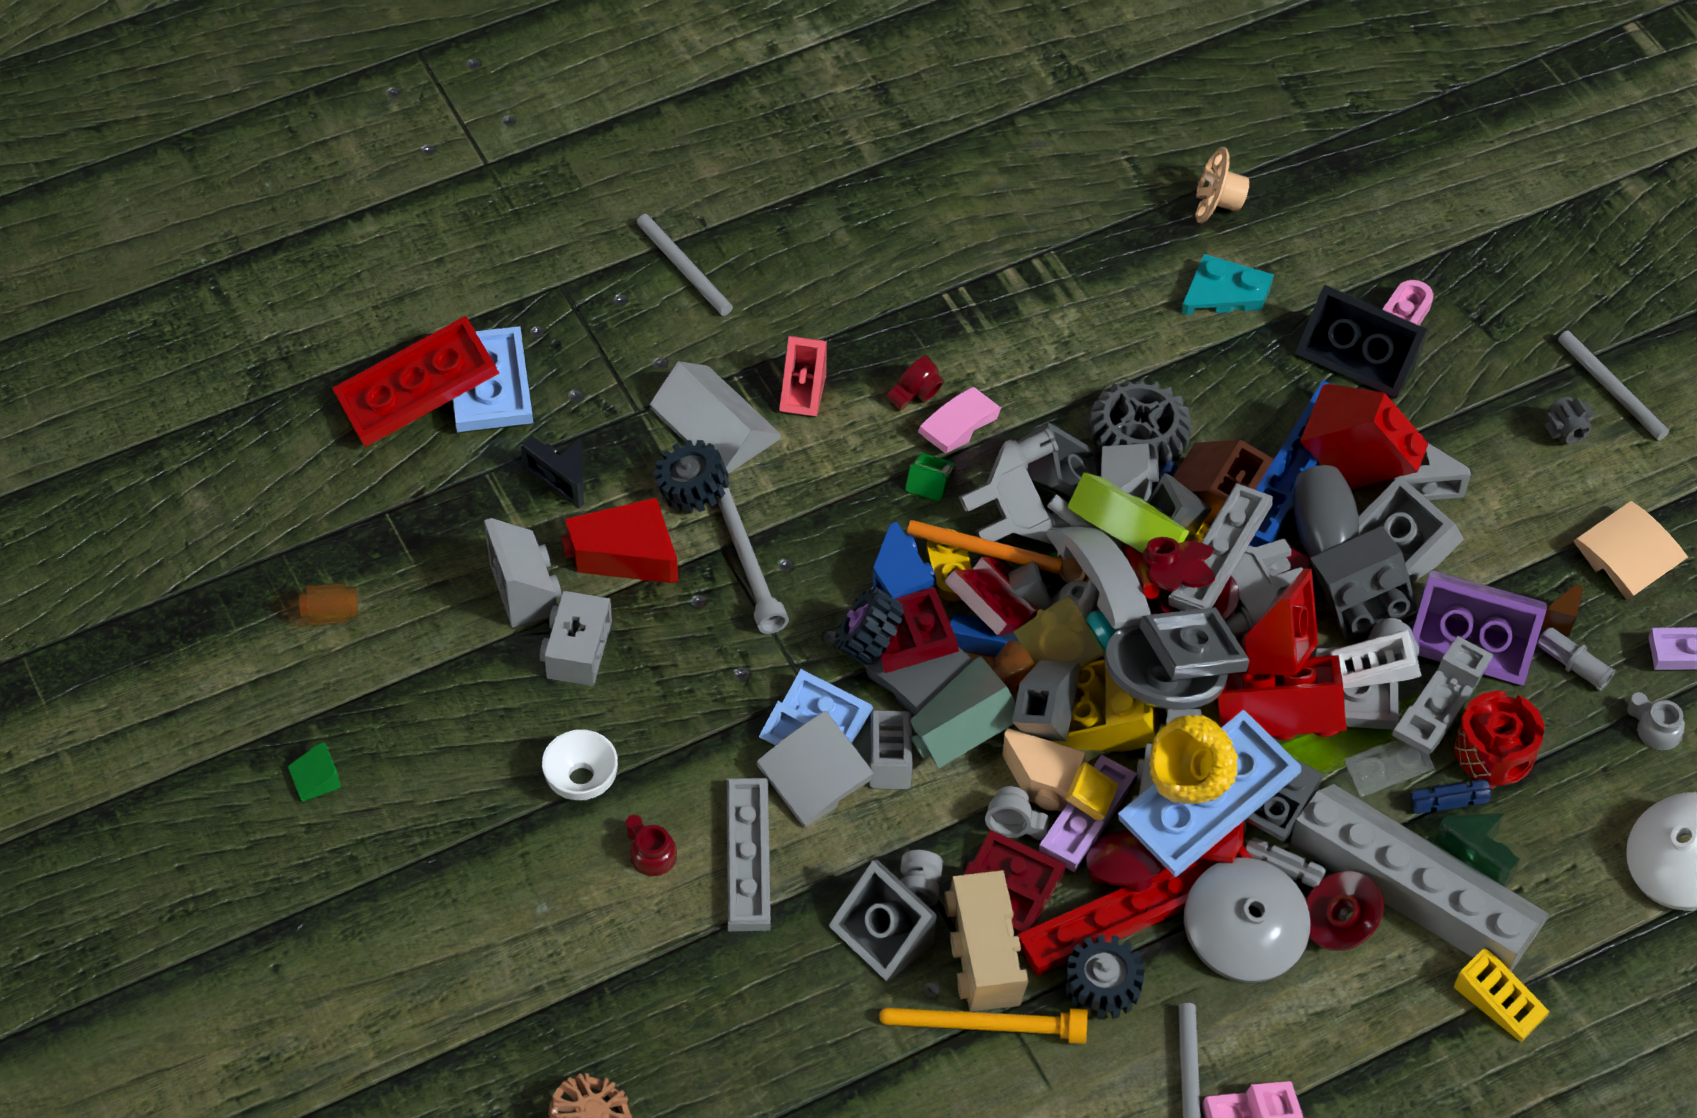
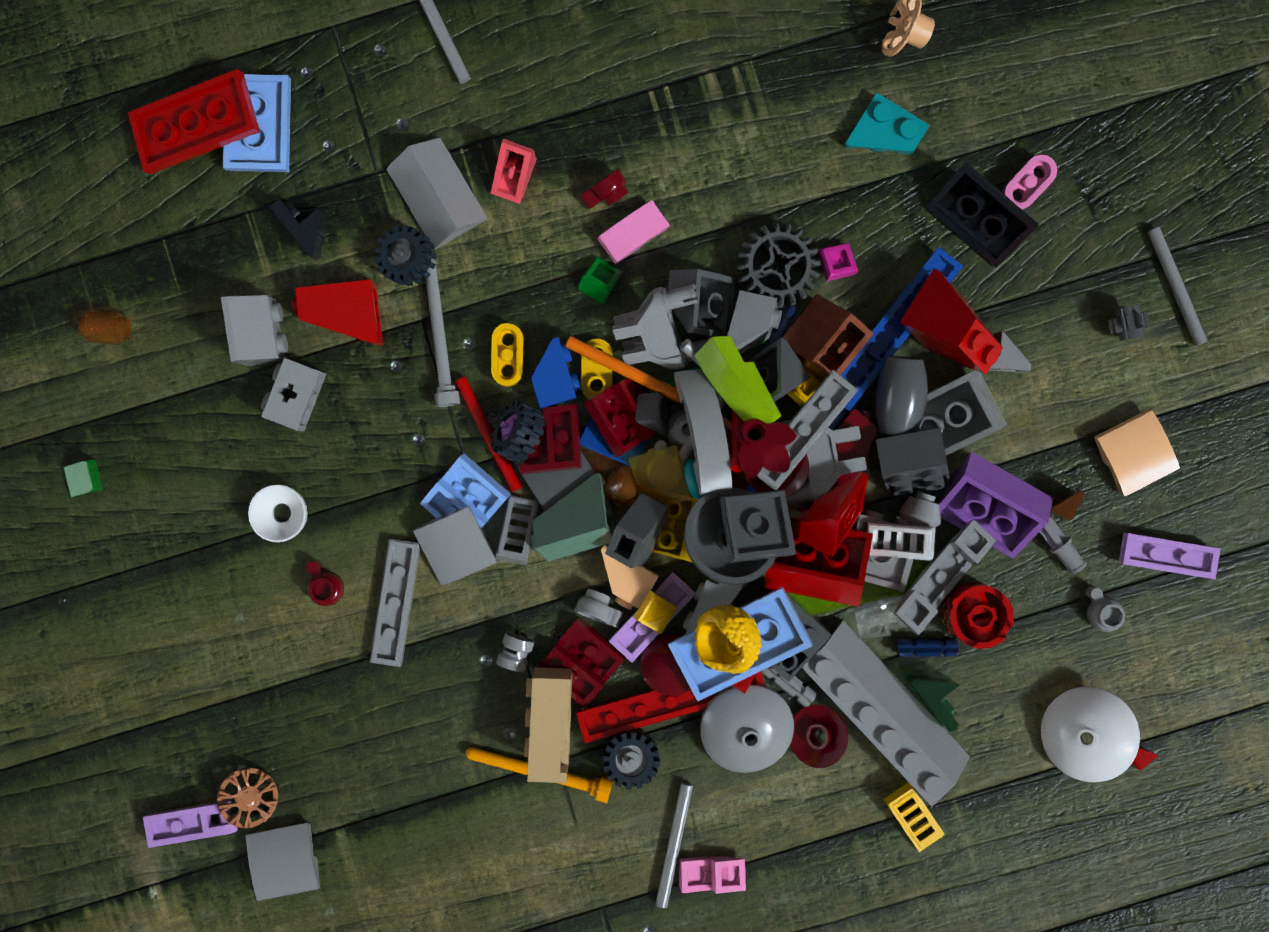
camera: 10 degrees right, 35 degrees up
dark grey slope [828,860,937,981] -> none
none -> red bar [455,377,522,493]
none -> yellow plate [491,323,524,387]
none -> dark pink tile [817,242,858,282]

